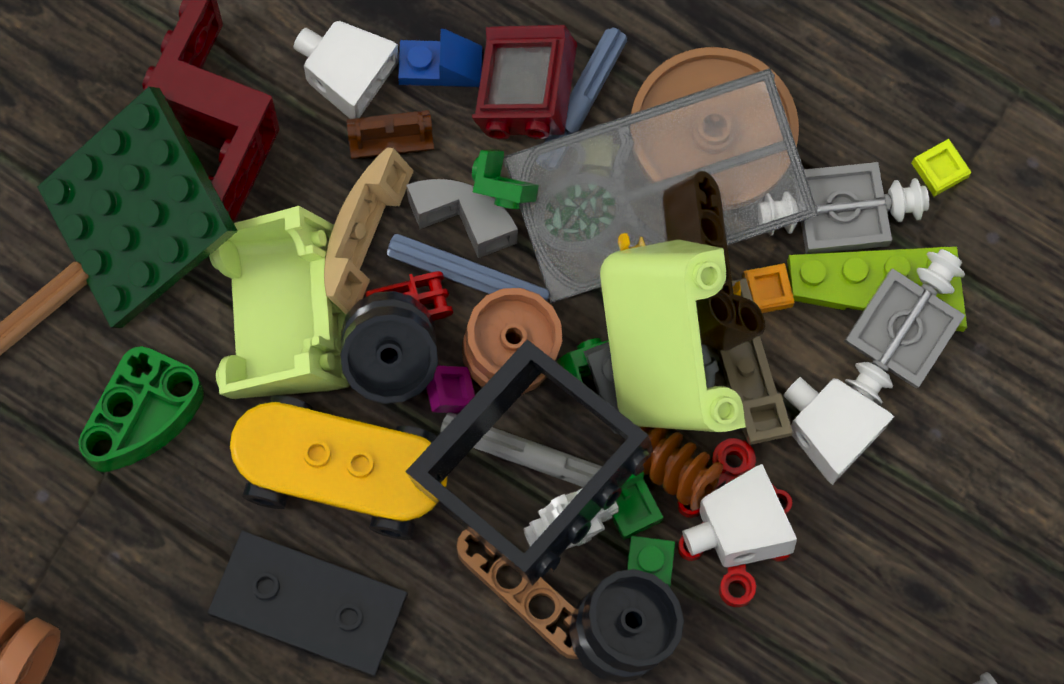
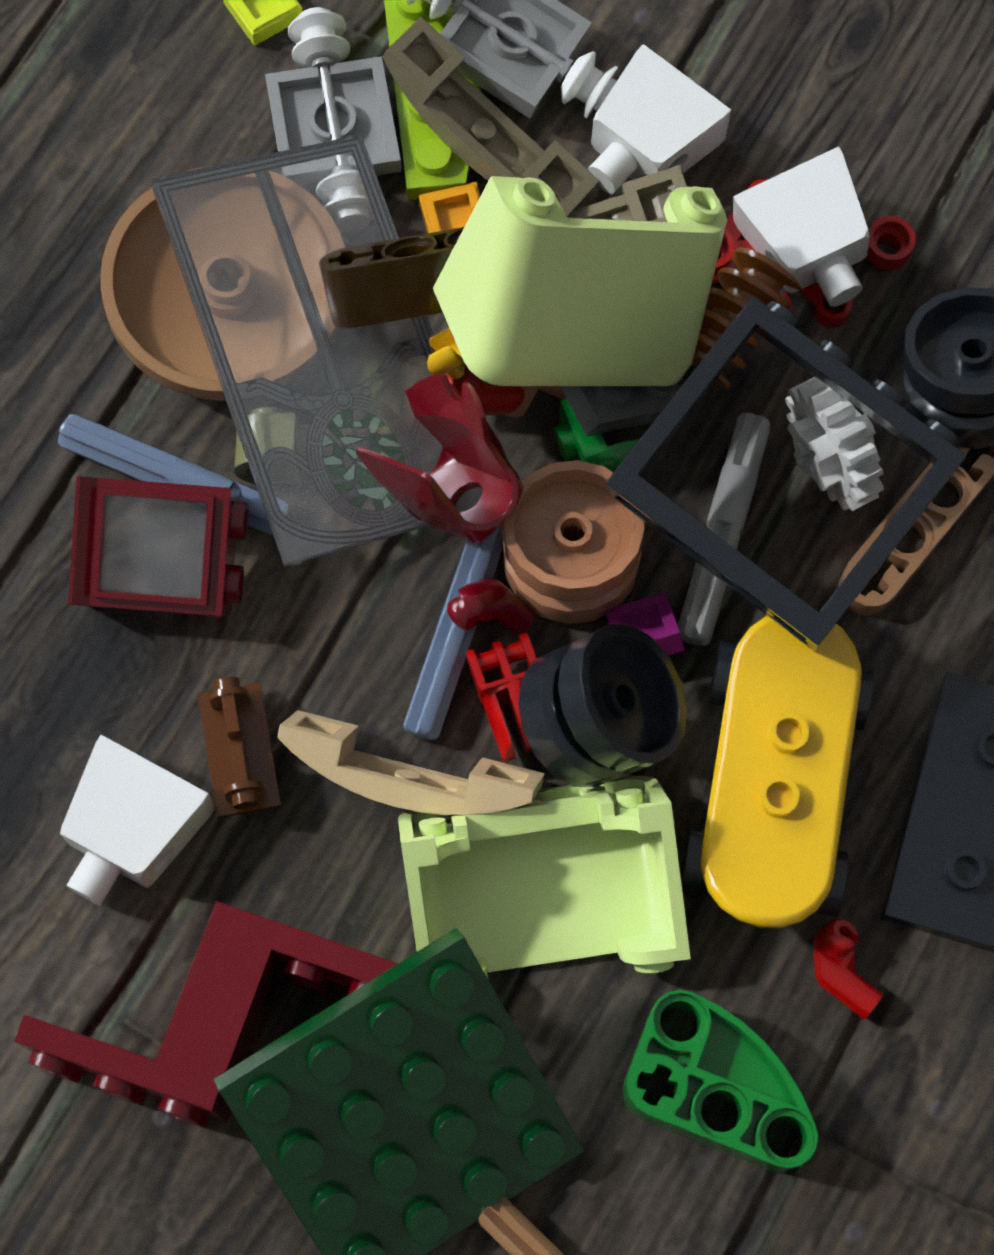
camera: 90 degrees left, 0 degrees up
blue slope [398,29,483,87] -> none
light grey brick [406,179,518,258] -> none
green bracket [472,149,539,209] -> none
green bracket [612,472,664,541] -> none
green plate [627,536,675,587] -> none
none -> dark red piece [356,373,524,544]
none -> dark tan slope [382,17,599,216]
none -> dark red arm [447,578,535,636]
none -> red arm [812,919,884,1020]

